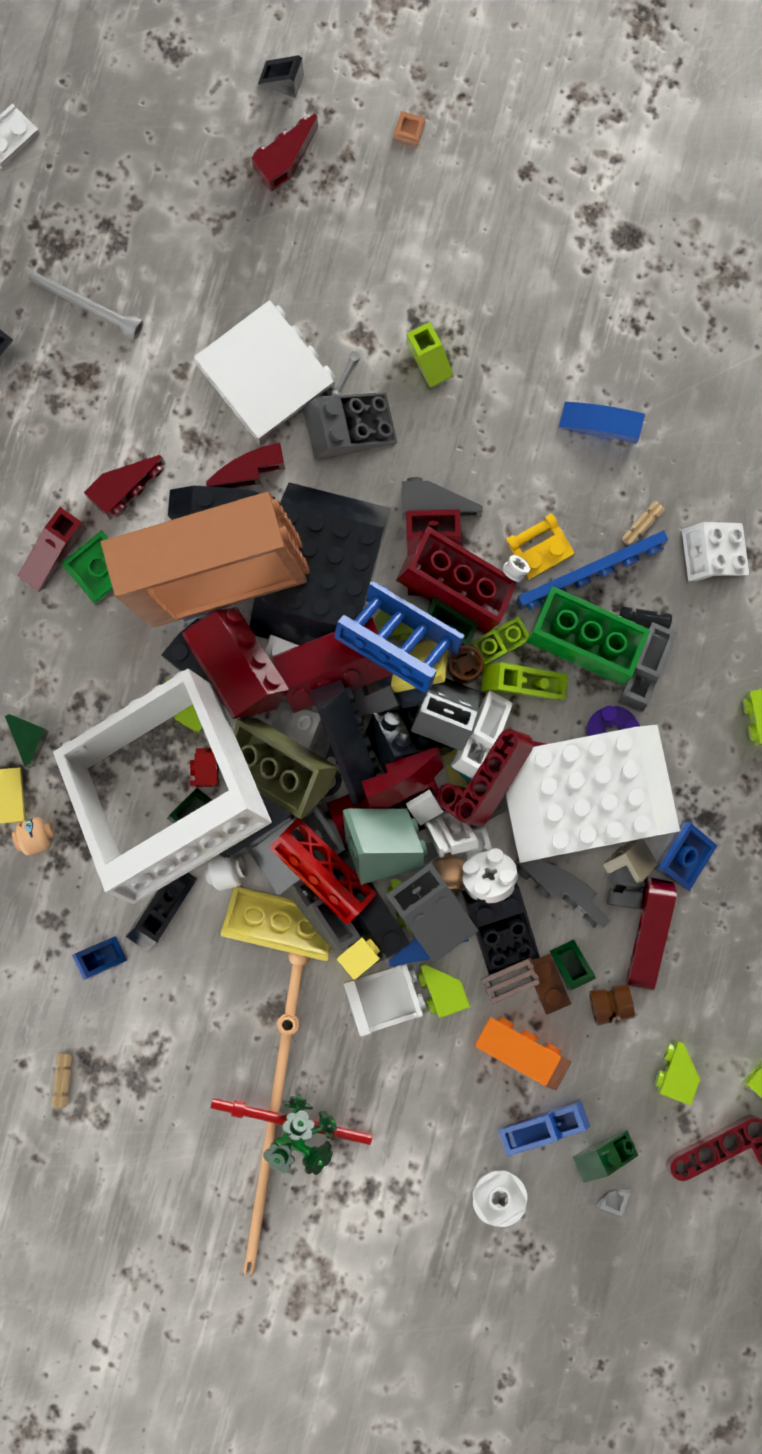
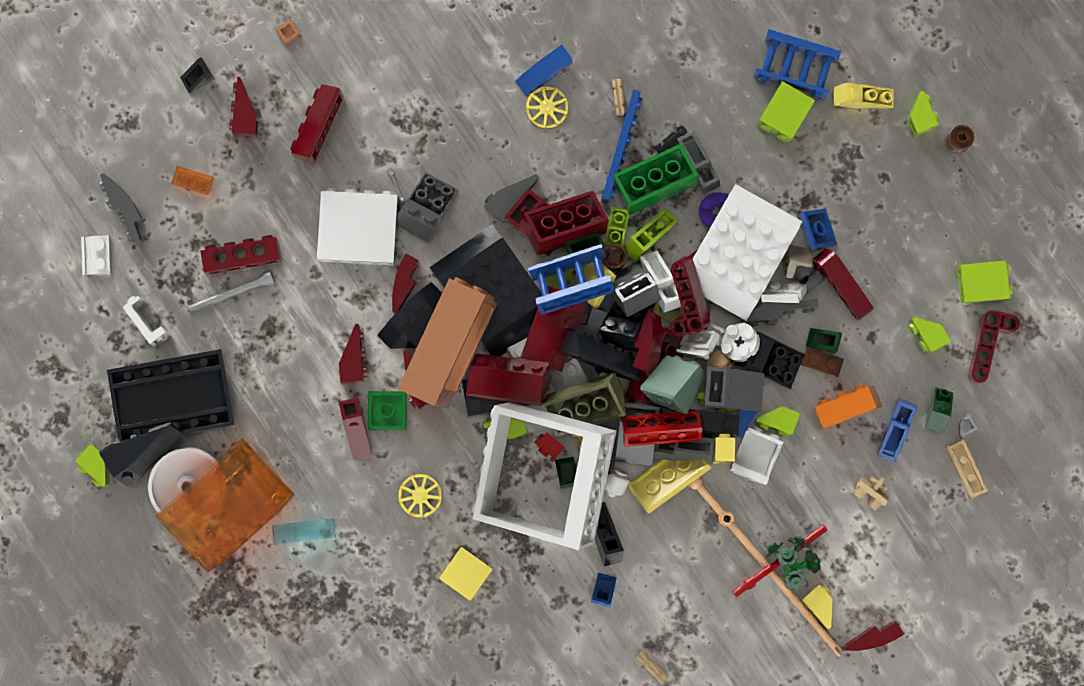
camera: 50 degrees left, 0 degrees up
dark green slope [5,714,49,768] -> none
light nougat head [12,817,55,856] -> none
lime slope [406,322,454,389] -> none
white tile [406,790,443,826] -> none
white plate [472,1170,527,1227] -> none
tile [481,957,542,1004] -> none
white bush [502,555,530,582] -> none
yellow plate [505,513,575,581] -> none
reddish brown wheel [589,983,635,1026] -> none
white bracket [682,522,749,582] -> none
none -> dark grey slope [99,173,144,246]
none -> clear orange tile [171,166,214,196]
none -> dark red brick [200,235,282,275]
none -> dark red slope [290,84,344,165]
none -> light yellow wheel [399,474,442,518]
none -> light yellow wheel [526,86,568,128]
none -> white plate [761,282,807,303]
none -> light yellow slope [800,584,833,629]
none -> dark red slope [841,621,905,651]
none -> tan hips [853,476,889,511]
none -> tan tile [946,439,989,499]

